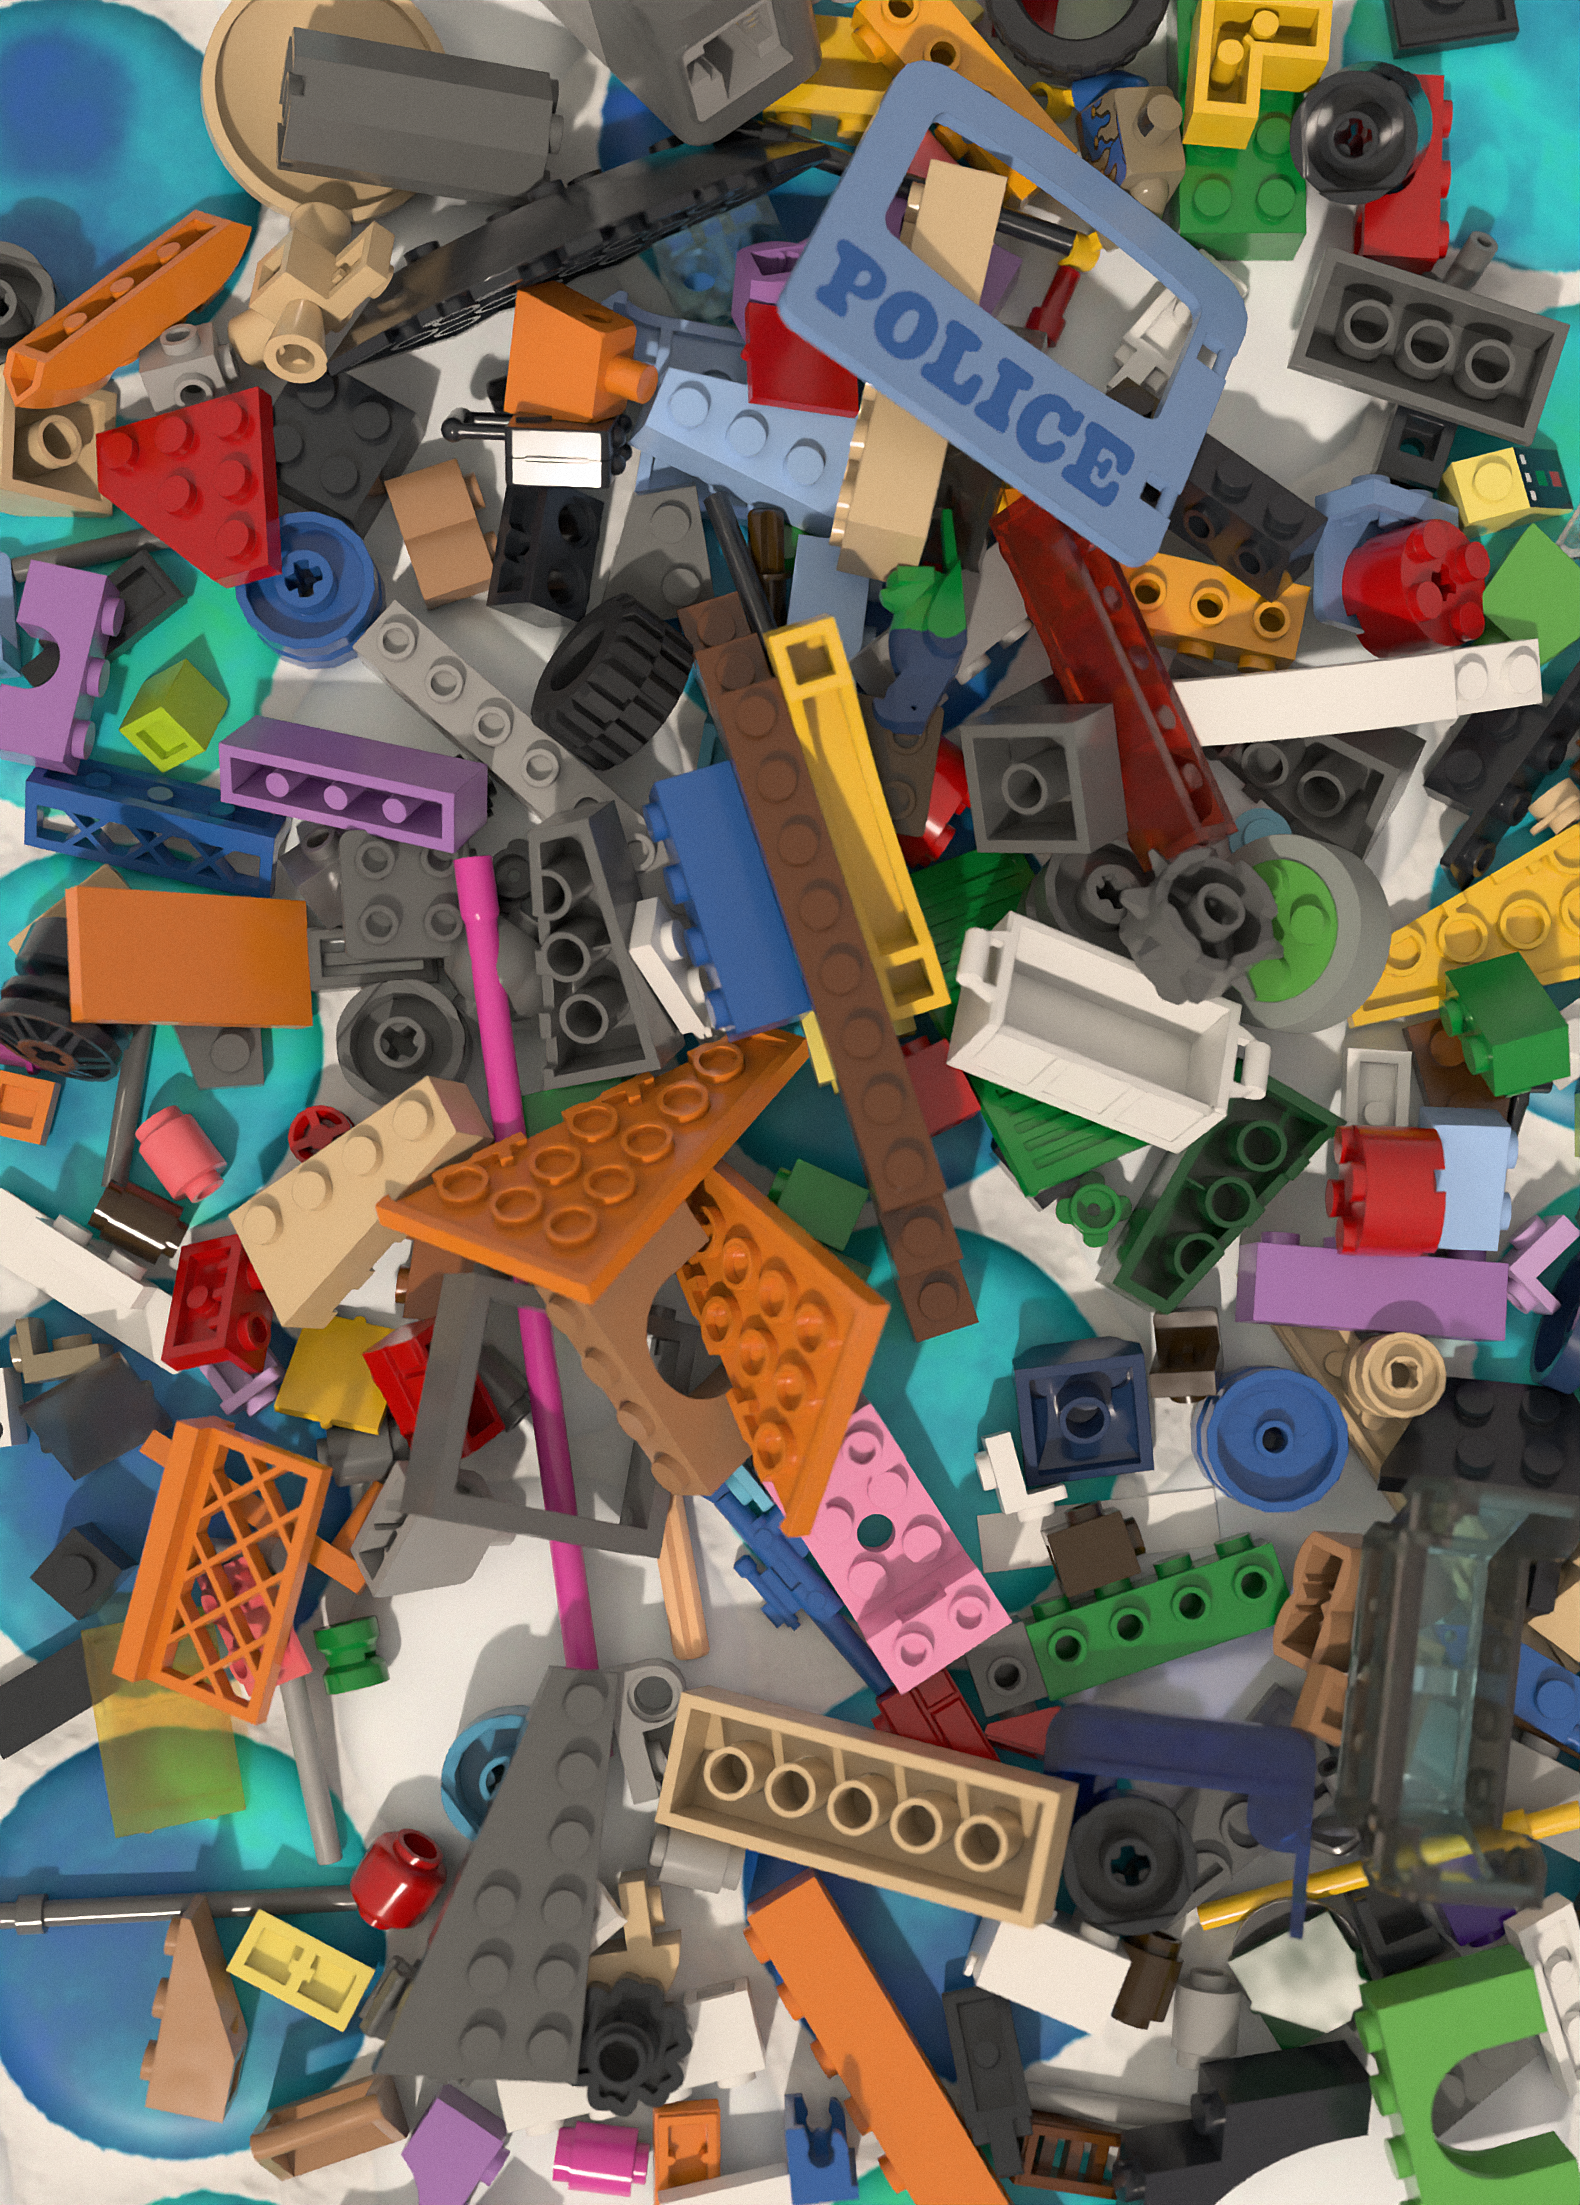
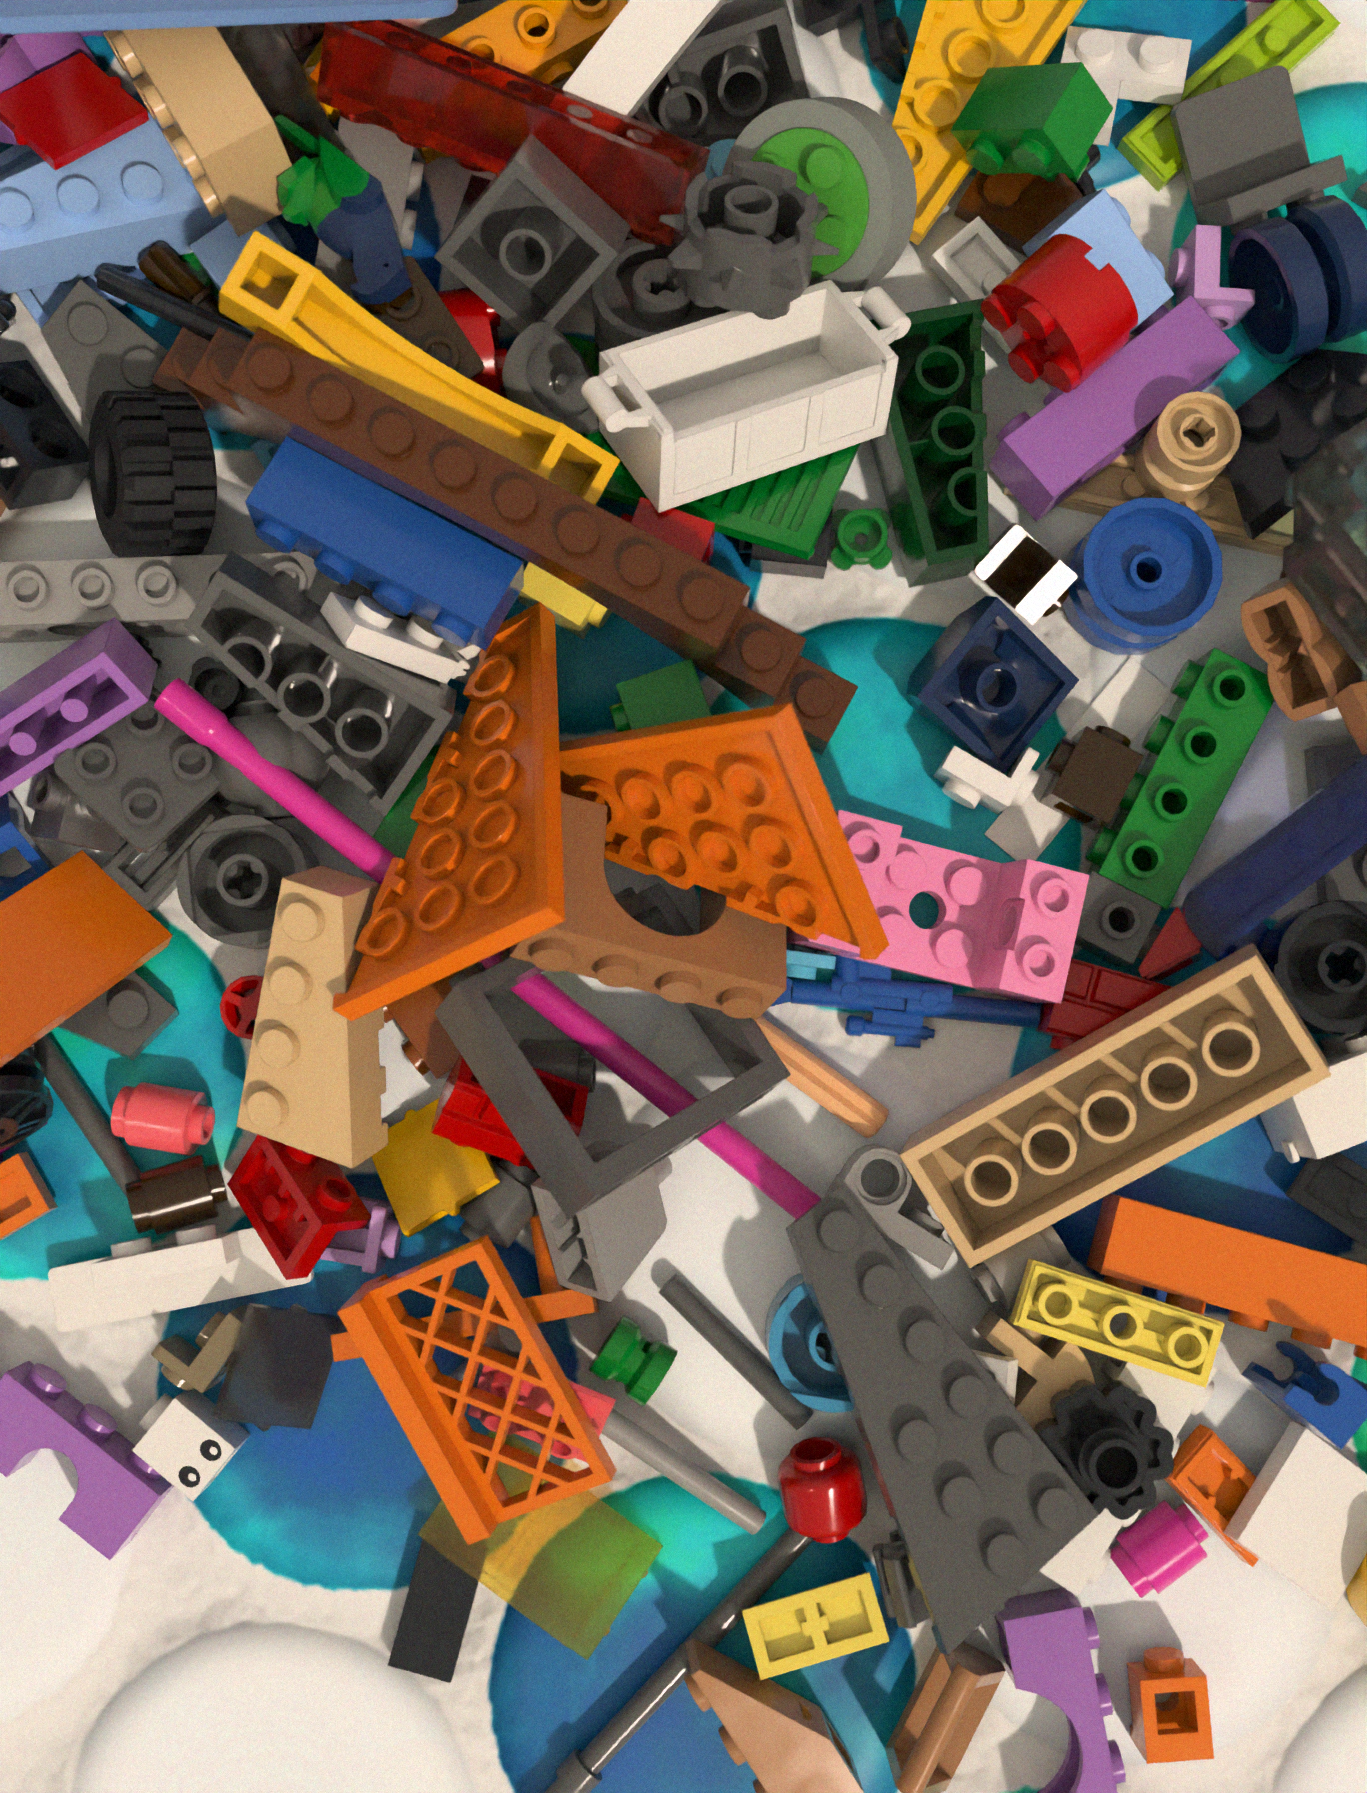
camera: 40 degrees left, 0 degrees up
black brick [29,1522,139,1621] -> none
none -> dark grey hat [502,322,600,435]
none -> dark grey bar [658,1274,814,1430]
none -> light yellow tile [1010,1258,1225,1388]

